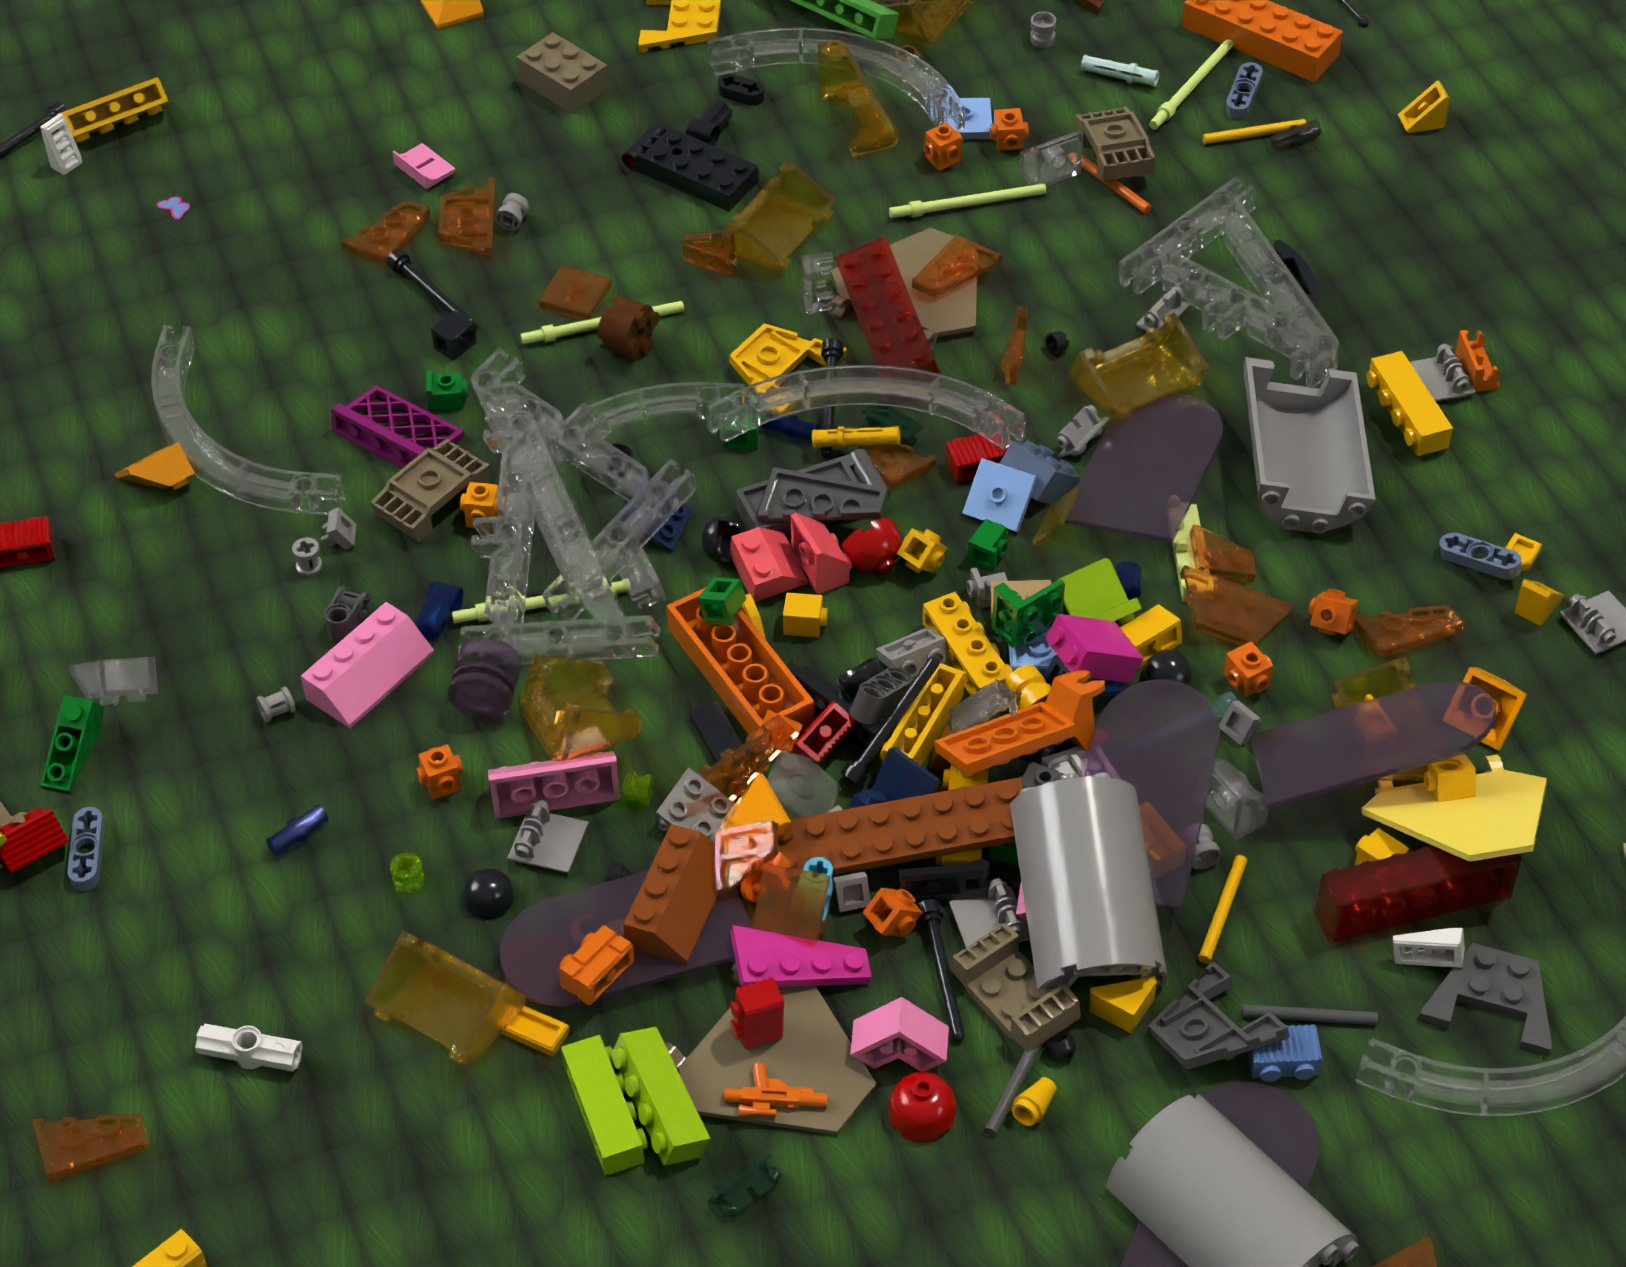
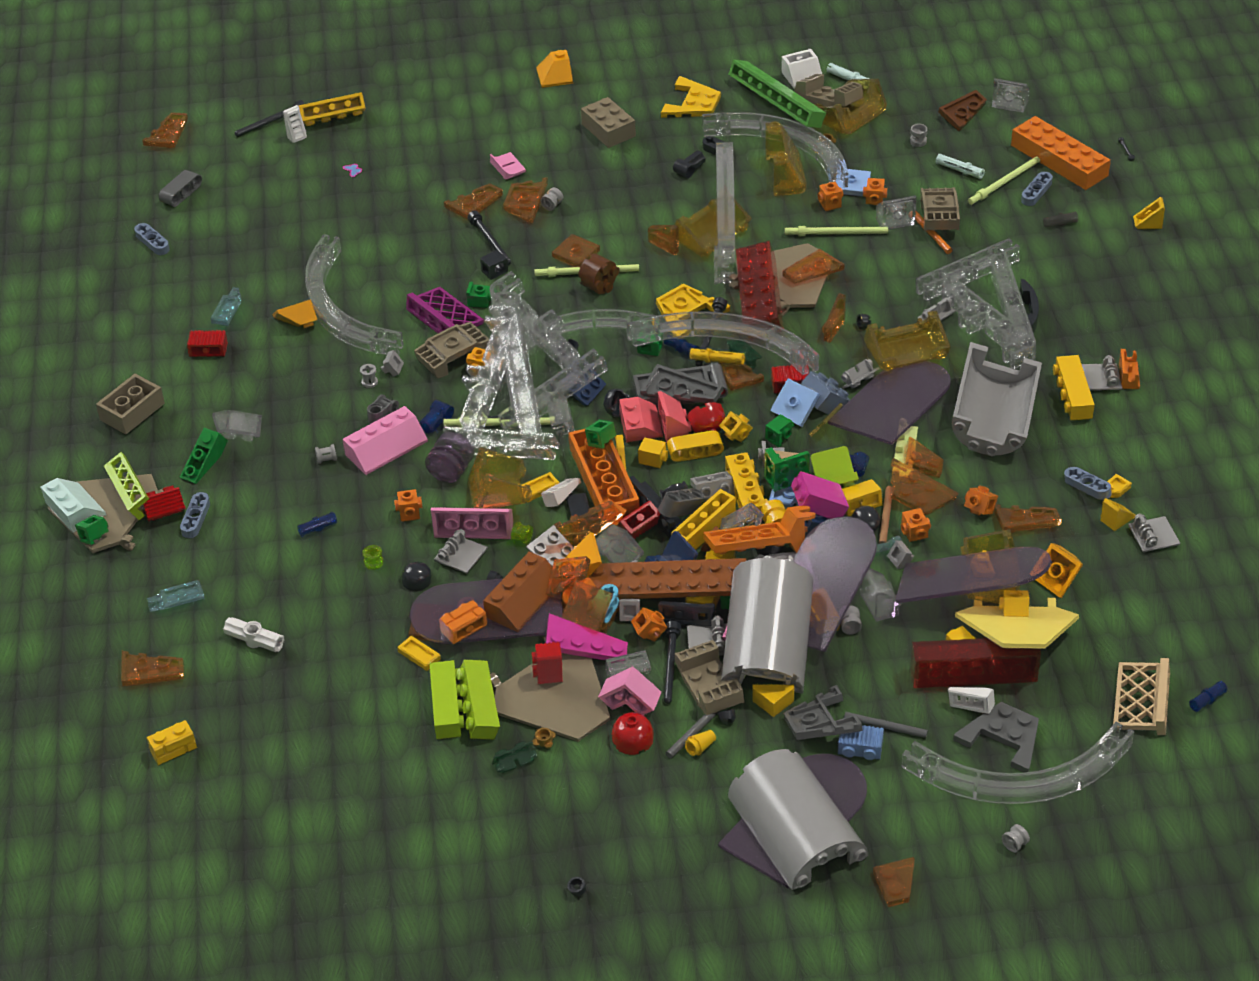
camera: 15 degrees right, 5 degrees down
clear yellow windscreen [364,930,529,1066] -> none
black hinge [621,124,759,212] -> none
orange piece [724,1063,827,1118] -> none
black piece [841,656,940,788] -> none
yellow bar [1198,855,1248,964] -> none
yellow bar [1203,119,1306,145] -> none
none -> clear light blue hinge [147,580,205,612]
none -> clear light blue hinge [211,287,241,326]
none -> yellow tile [518,472,560,503]
none -> pearl gold plate [532,728,556,748]
none -> white slope [541,478,581,507]
none -> clear hinge [606,650,651,677]
none -> yellow beam [667,431,724,462]
none -> clear piece [716,142,735,264]
none -> medium nougat bar [879,486,893,546]
none -> light grey wheel [1001,824,1030,852]

